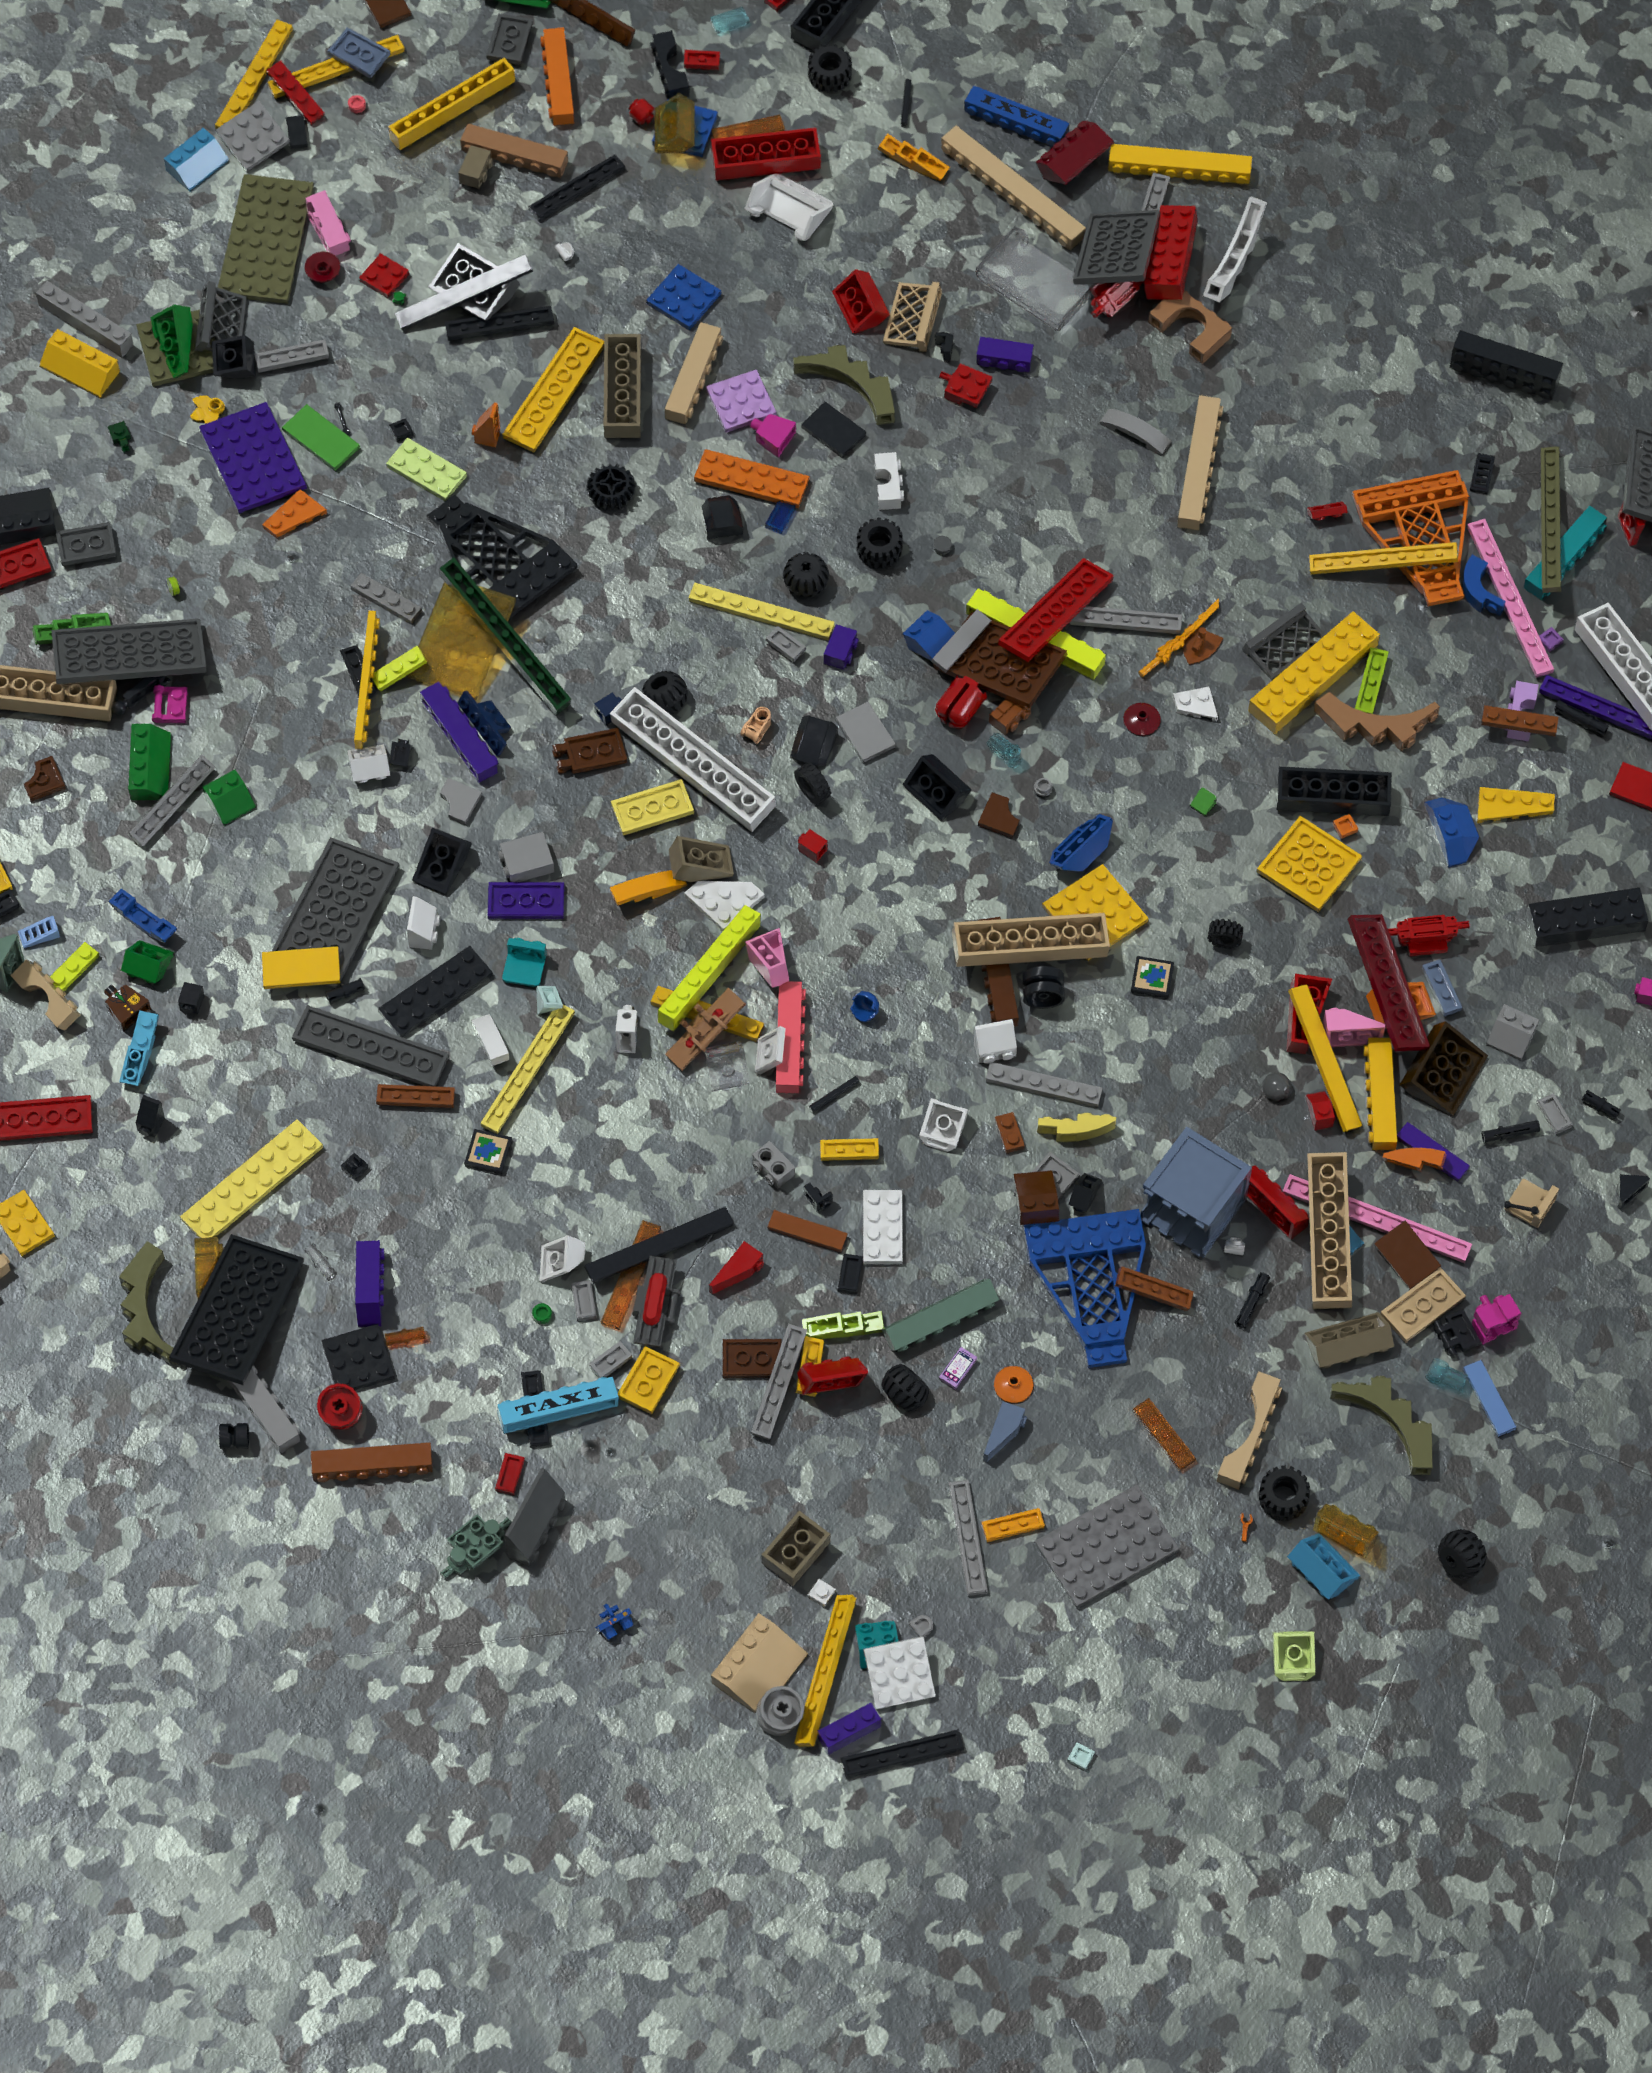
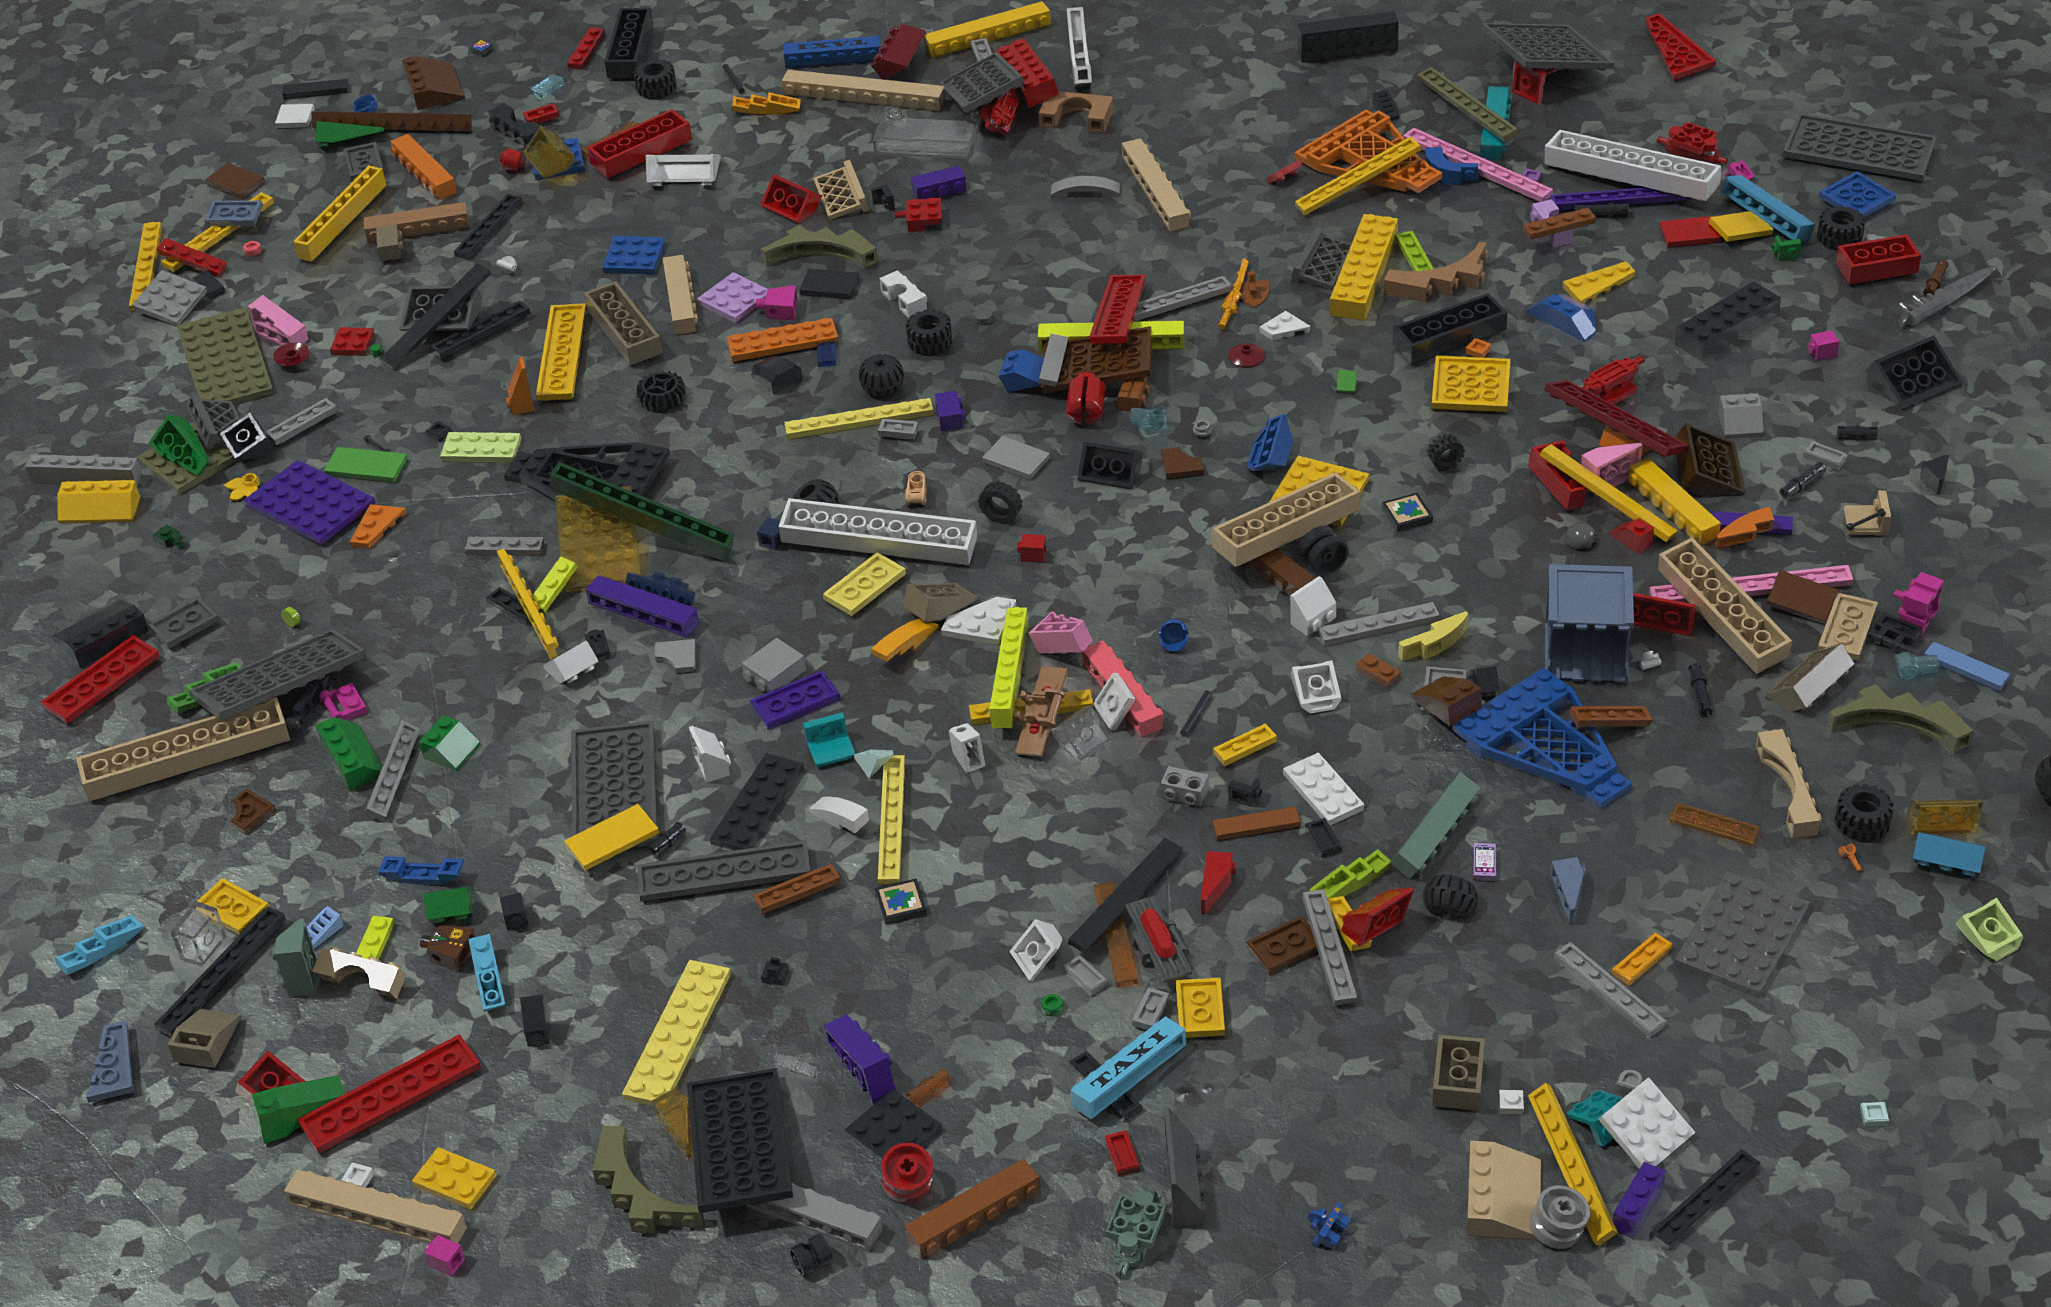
camera: 25 degrees left, 20 degrees down
dark azure slope [164,128,229,192] -> none
black slope [412,828,472,894] -> none
reddish brown tile [552,728,627,774] -> none
black slope [790,715,838,766] -> none
orange dish [994,1366,1033,1403] -> none
sand blue plate [1422,959,1462,1016] -> none

